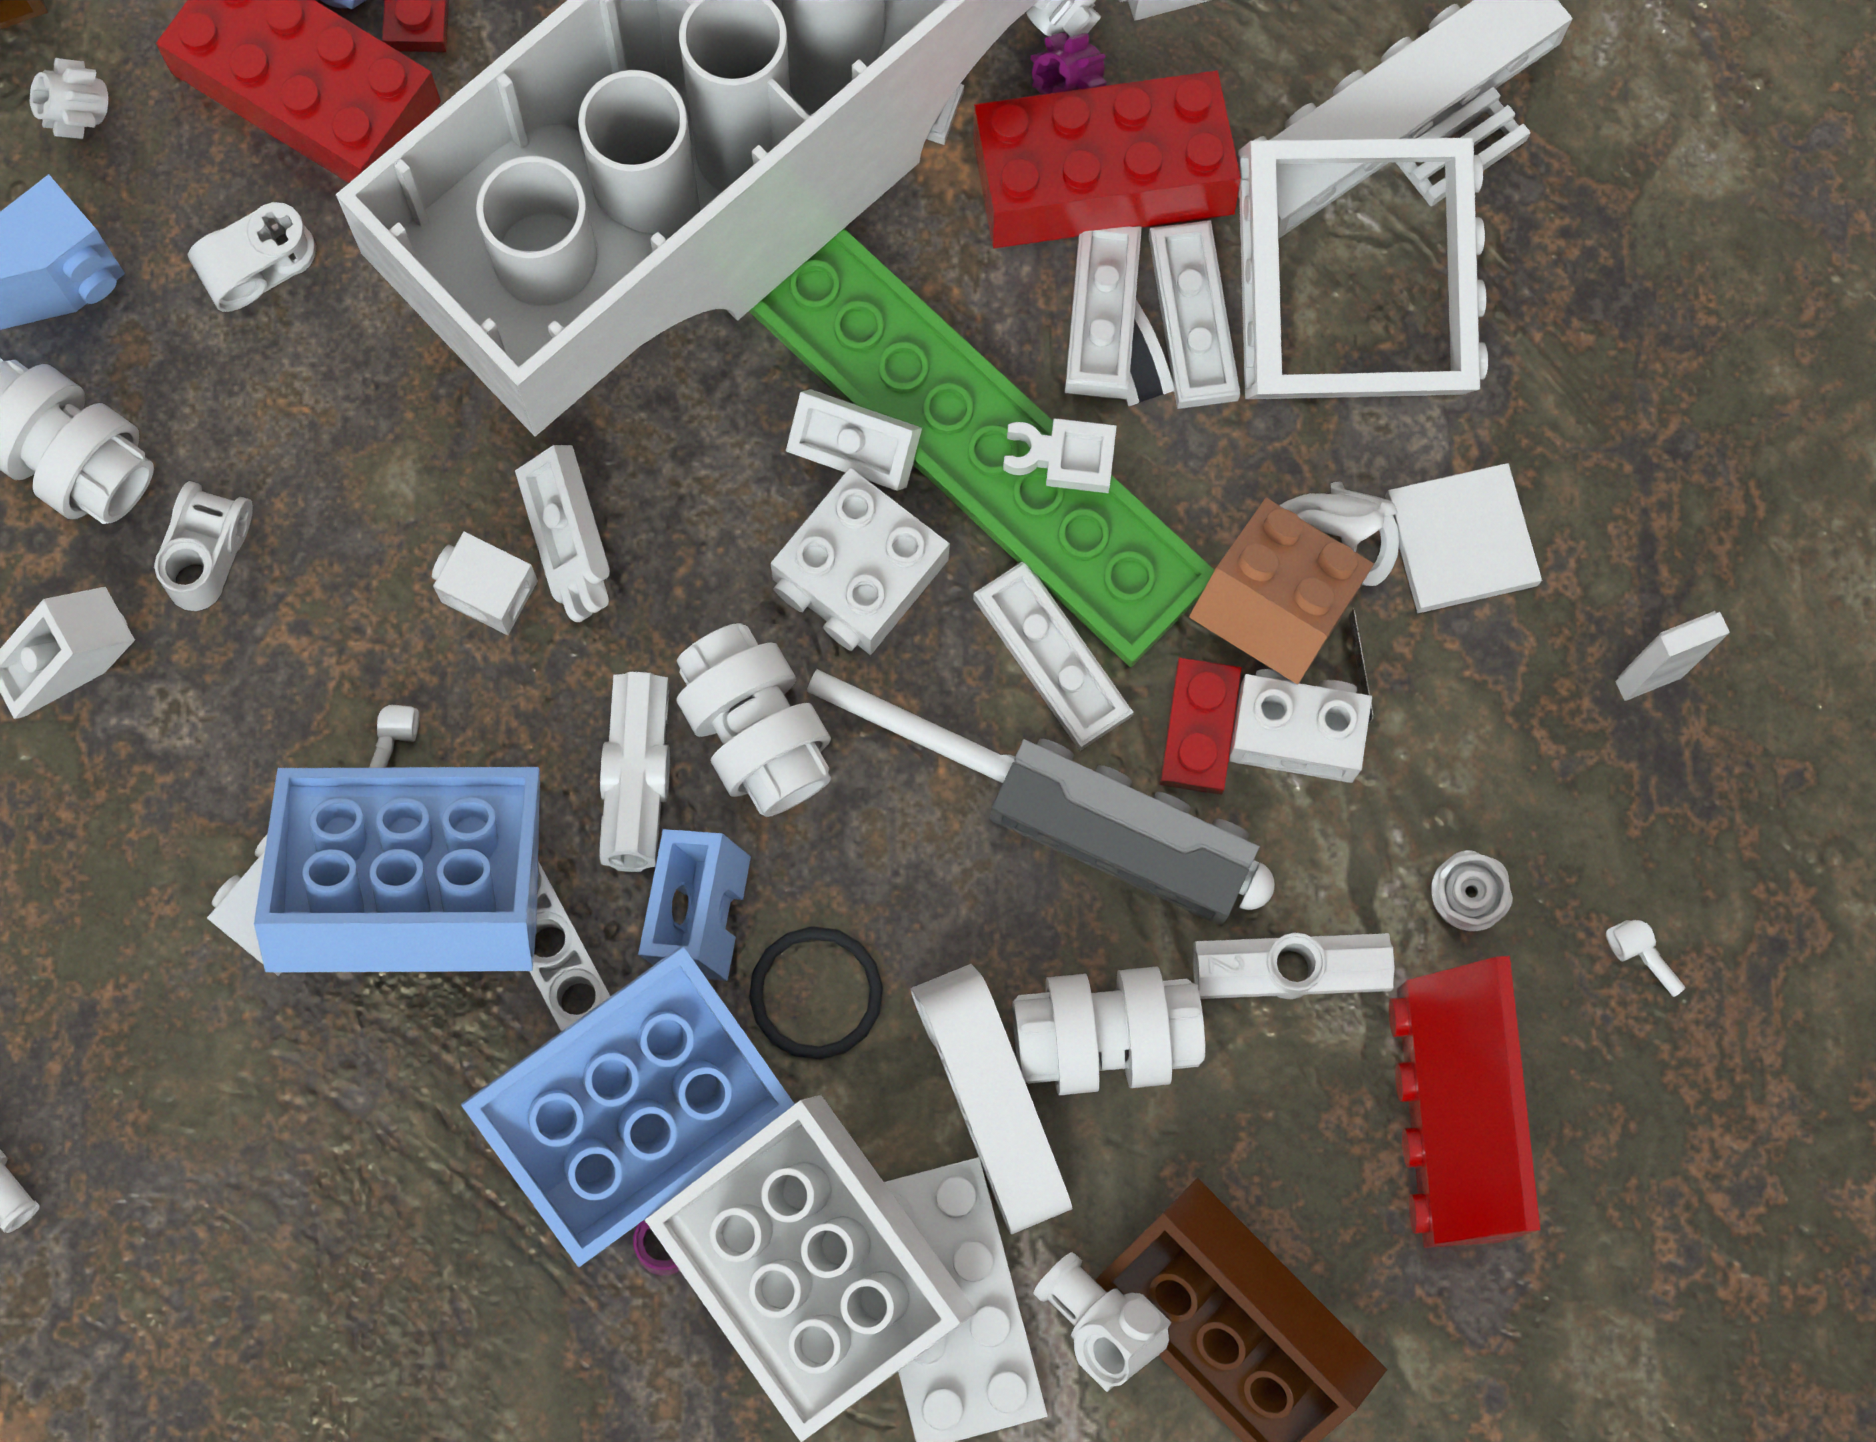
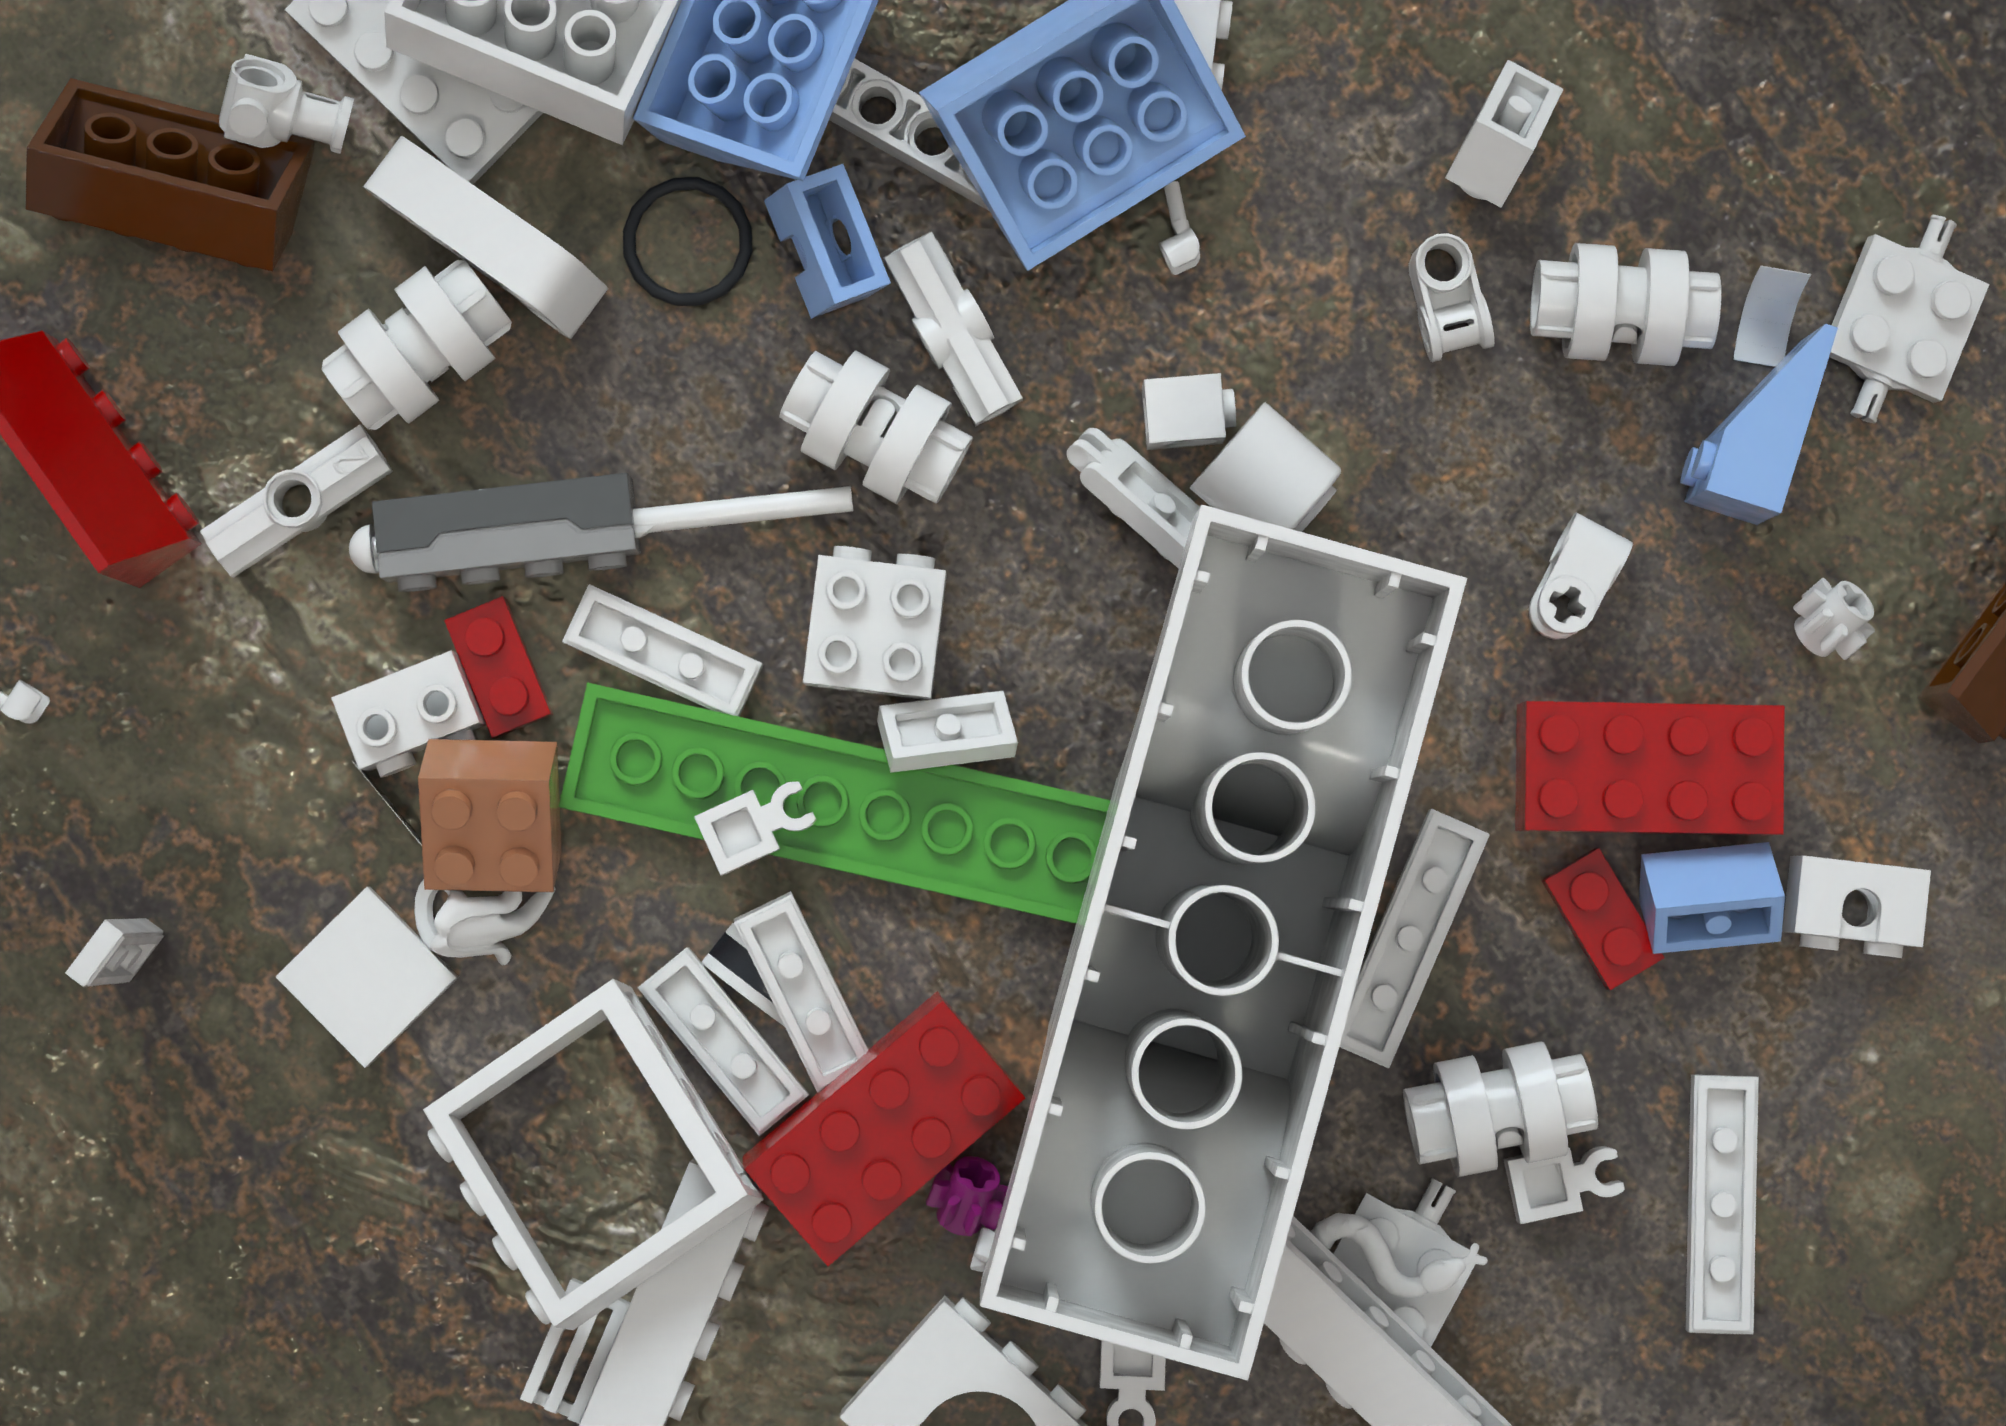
camera: 150 degrees right, 10 degrees up
white plate [1432,850,1513,931] -> none
none -> white piece [1190,402,1341,532]

